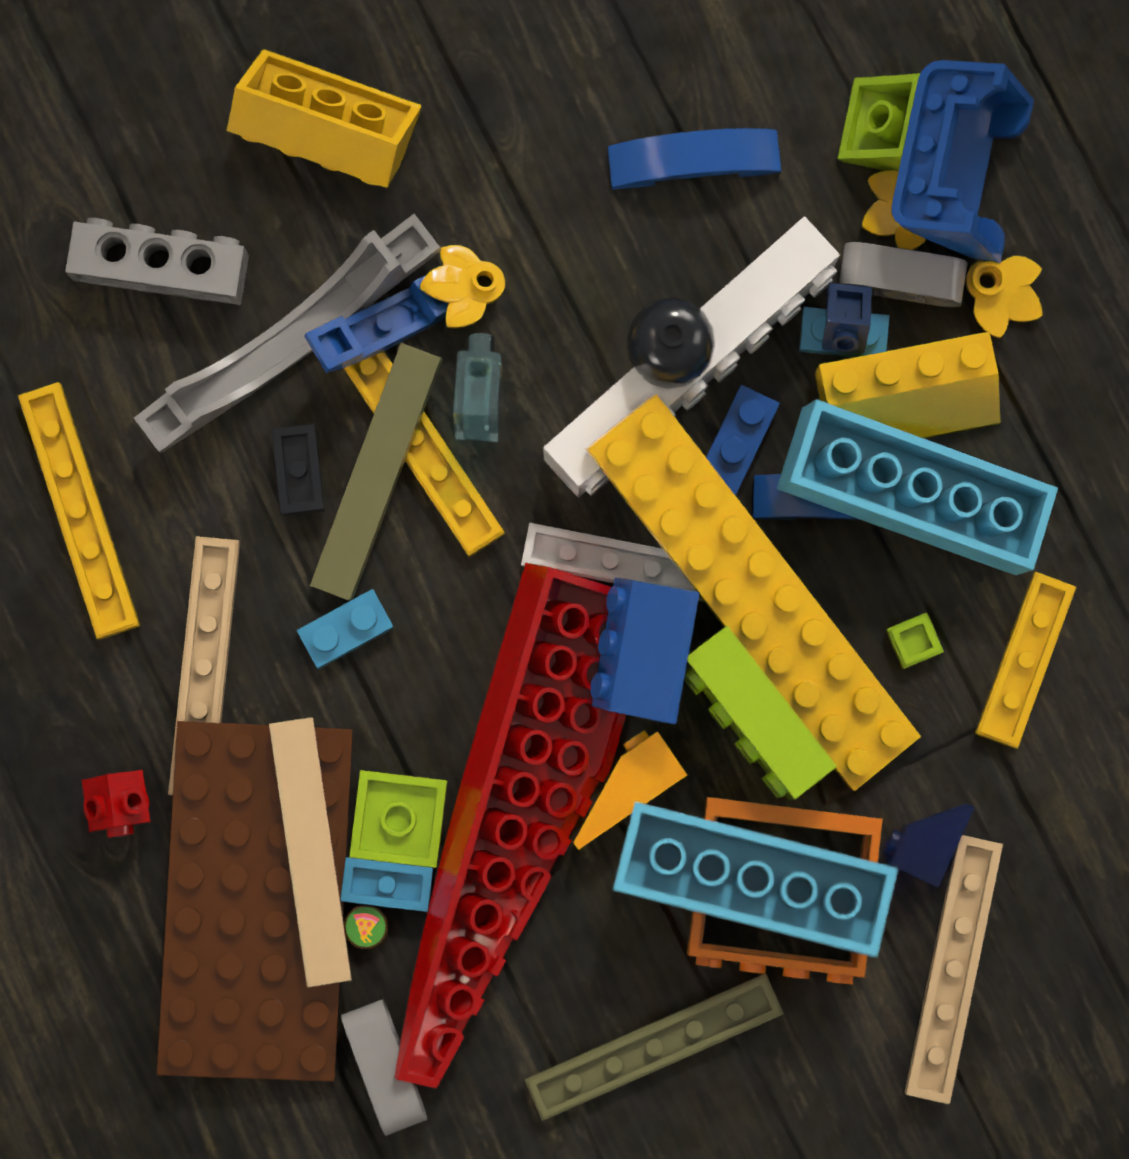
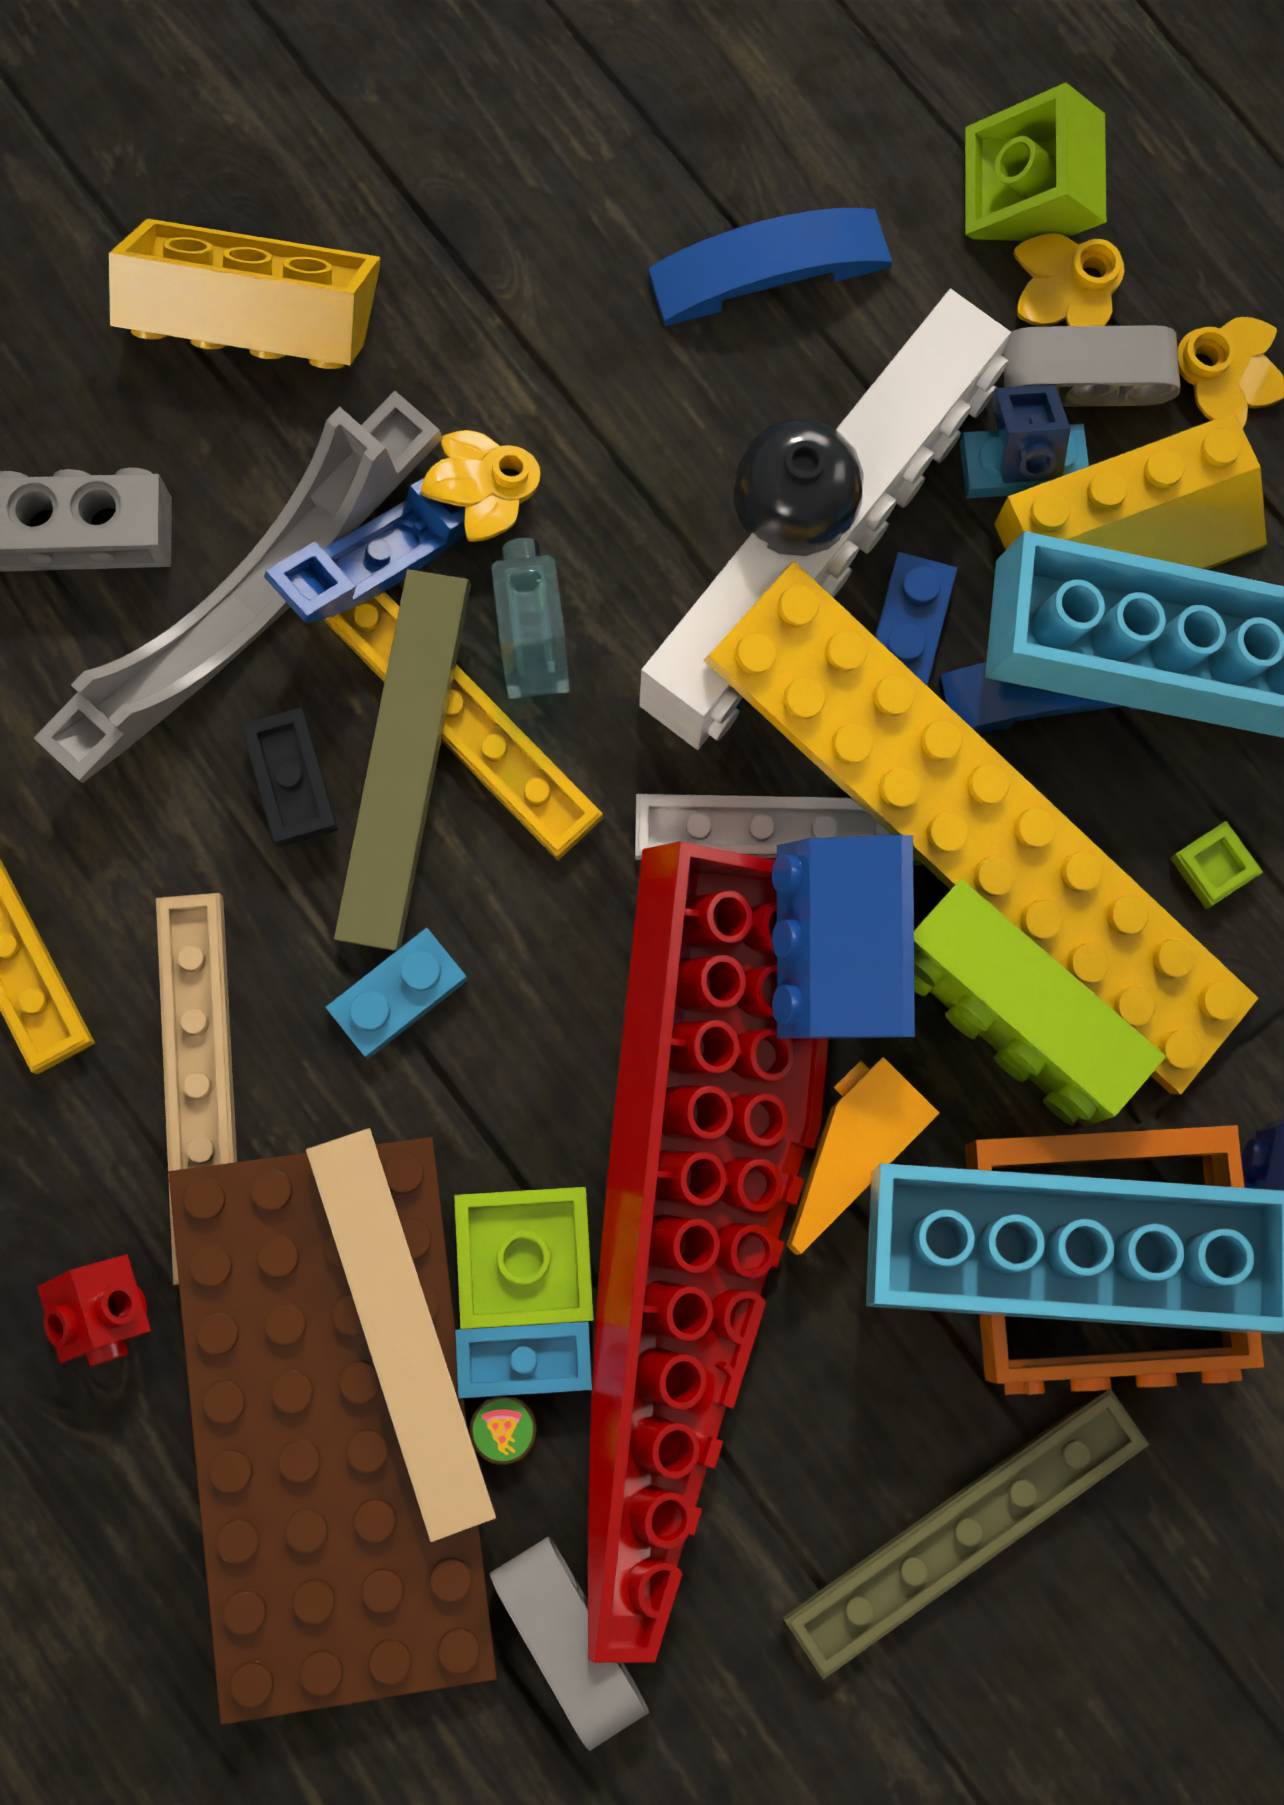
camera: 15 degrees left, 5 degrees down
blue windscreen [892,60,1034,263] -> none

